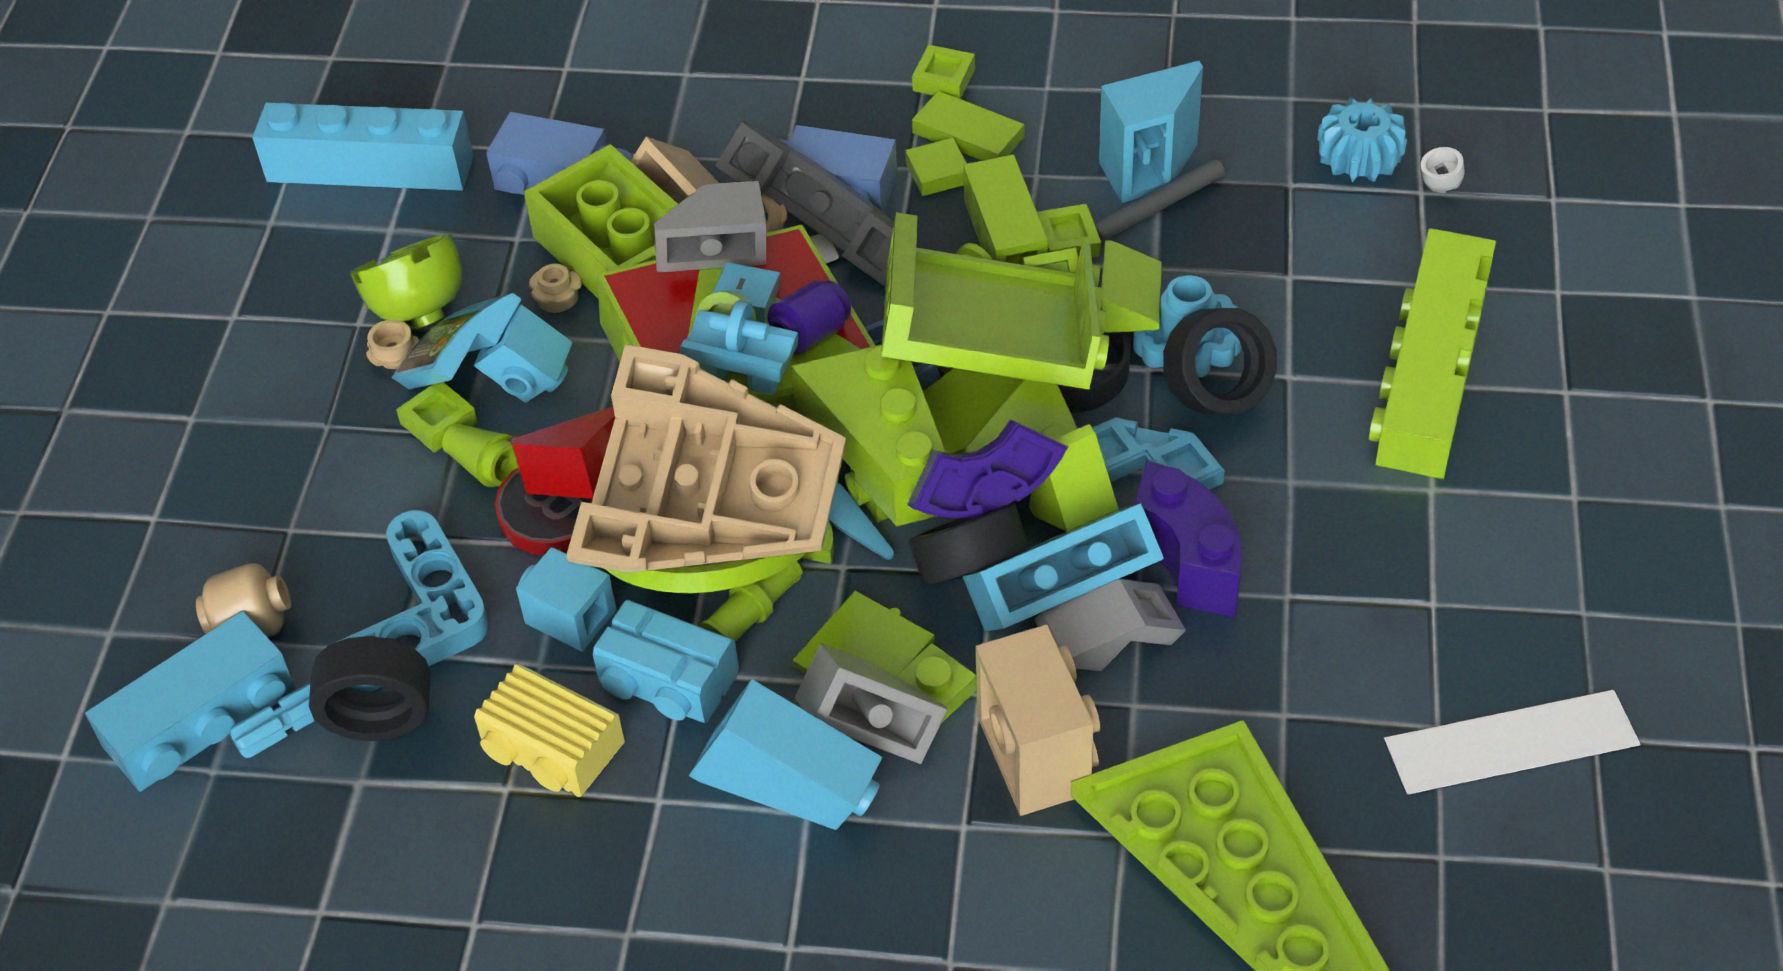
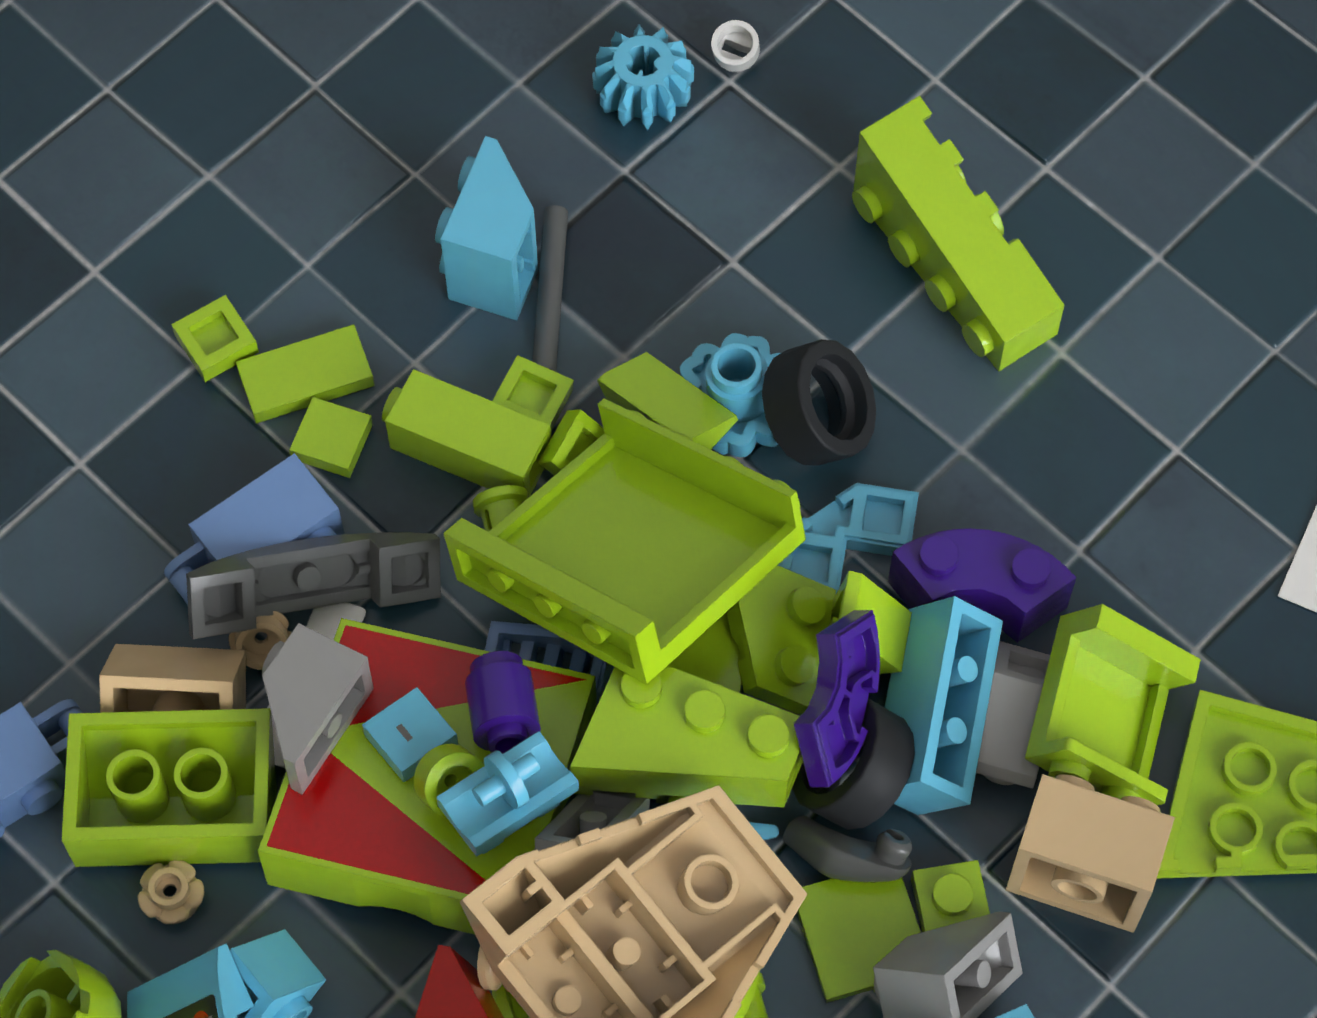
camera: 55 degrees left, 15 degrees up
none -> dark grey arm [783,815,912,882]
none -> lime panel [1025,604,1201,805]

